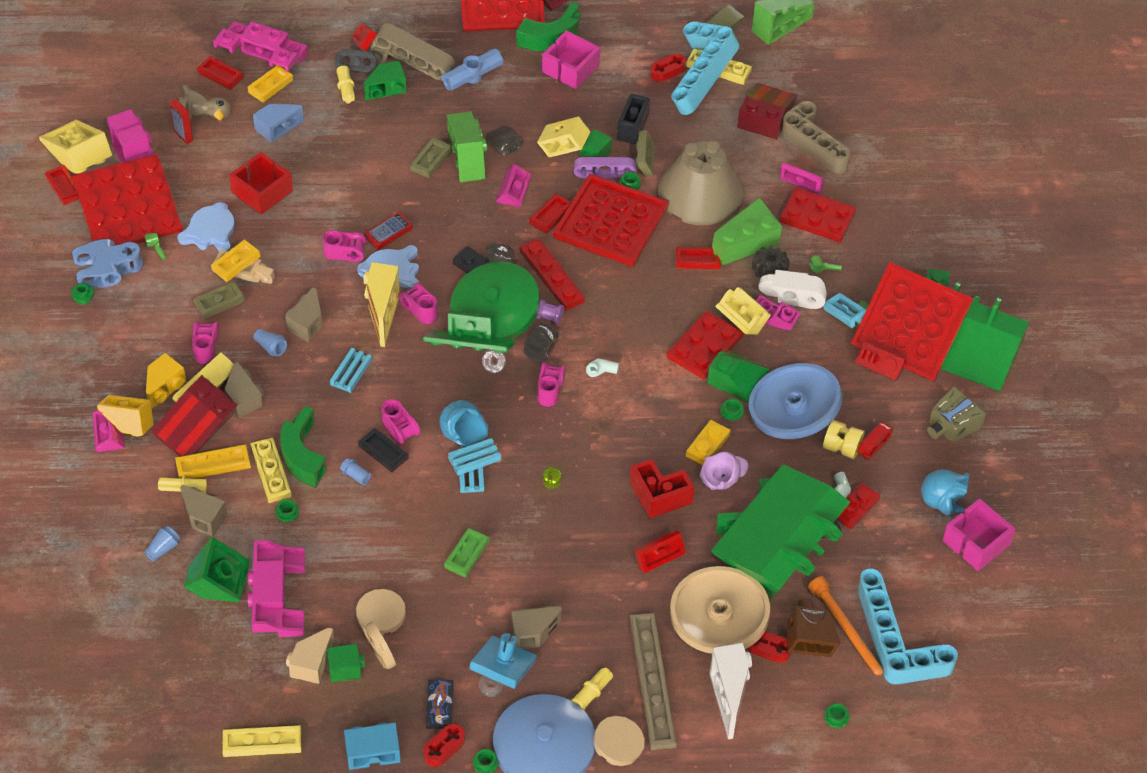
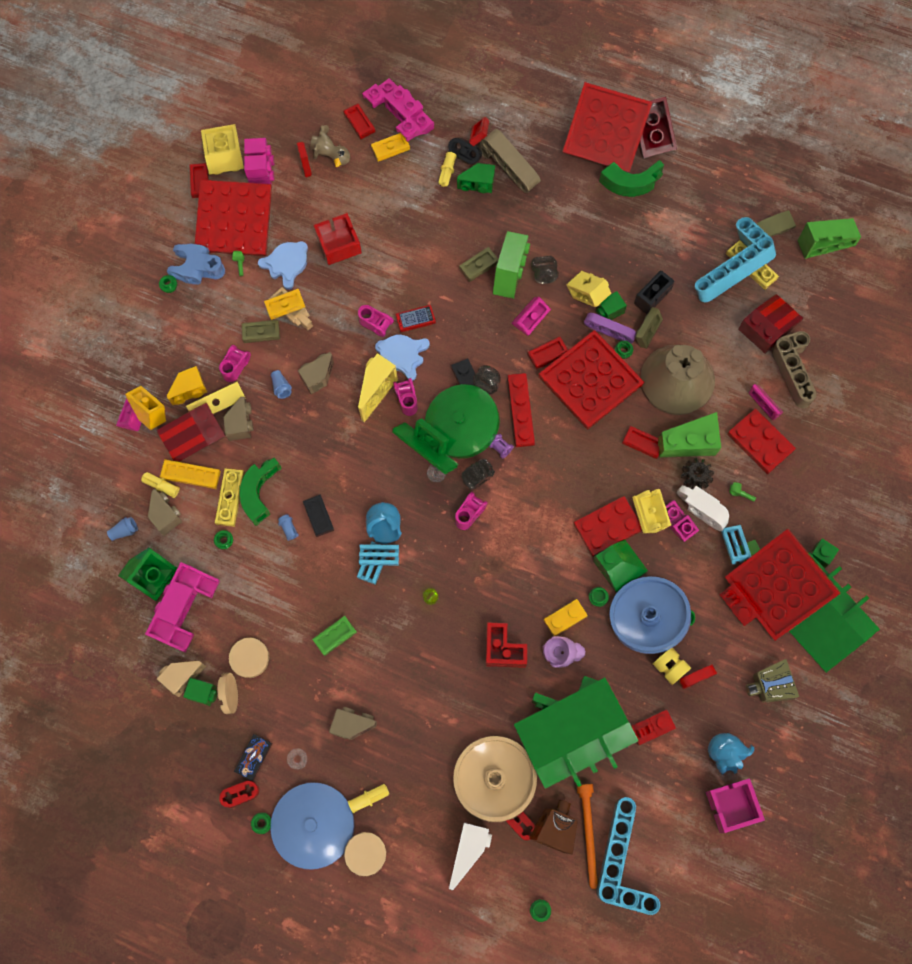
camera: 30 degrees right, 20 degrees up
light yellow tile [223,725,301,757] -> none
medium blue slope [253,104,304,143] -> none
medium azure tile [330,348,372,393] -> none
dark azure brick [344,722,400,770] -> none
dark pink piece [381,399,421,445] -> none
medium blue piece [442,48,503,91] -> none
dark azure tile [469,633,537,689] -> none
dark pink piece [542,30,601,89] -> none
light aqua arm [586,358,620,377] -> none
dark tan tile [630,613,677,750] -> none
red plate [634,530,686,573] -> none
red beam [650,54,686,82] -> none
light aqua arm [834,472,851,498] -> none

